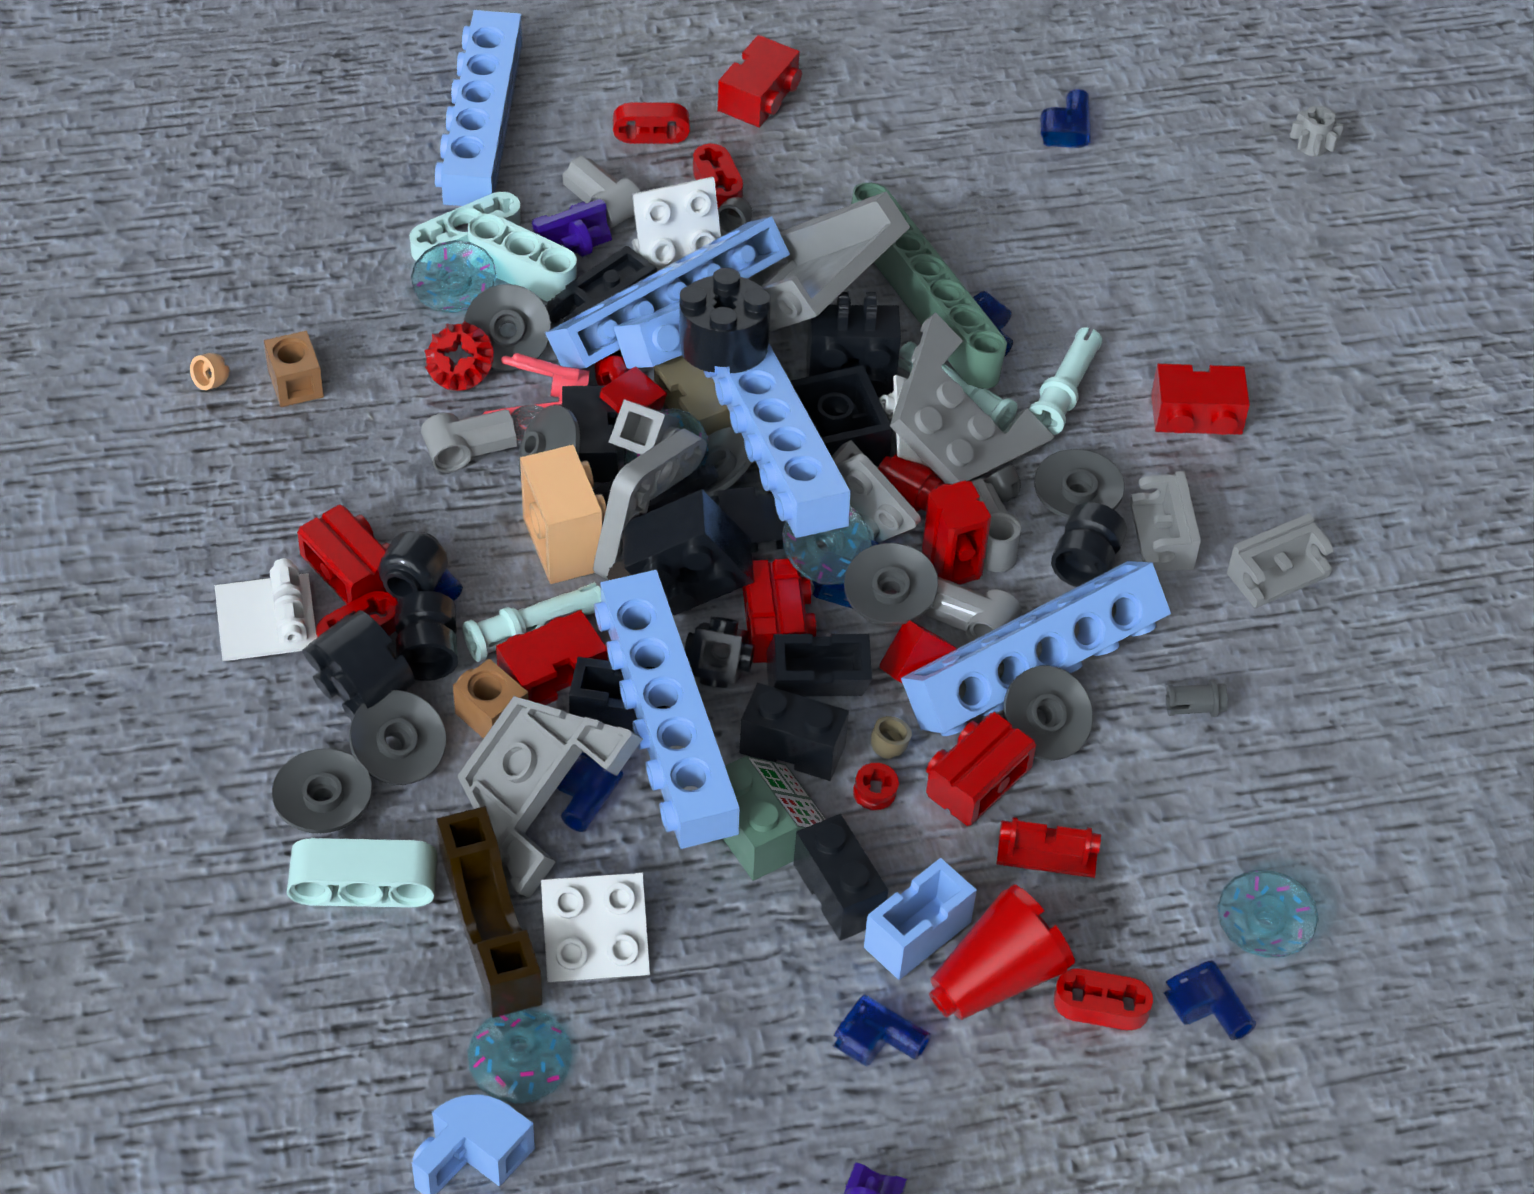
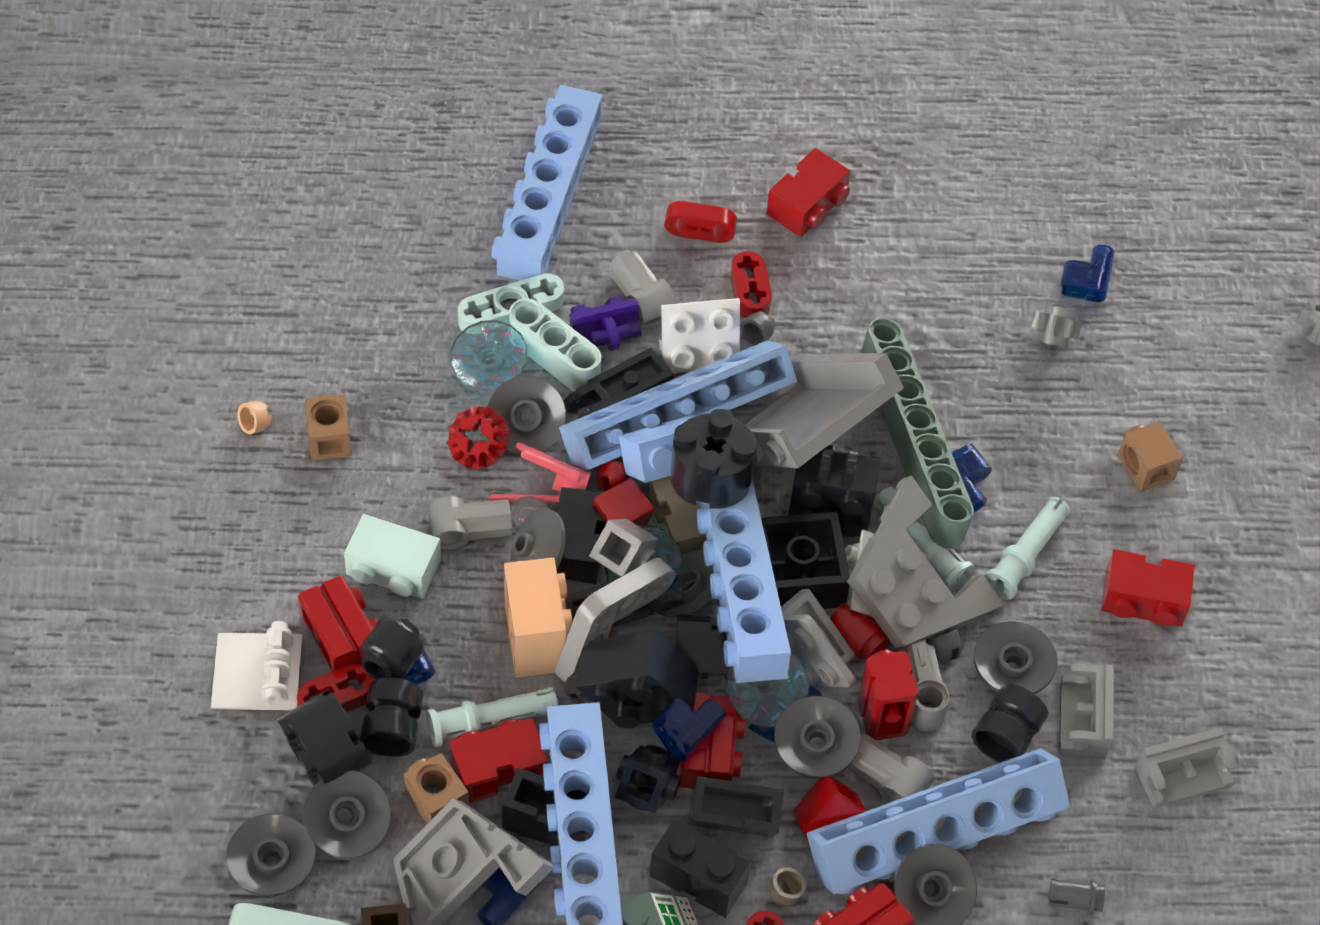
camera: 10 degrees right, 5 degrees up
none -> light aqua brick [344,514,441,599]
none -> clear blue piece [652,699,726,762]
none -> light grey gear [1031,302,1082,347]
none -> medium nougat brick [1118,421,1183,492]

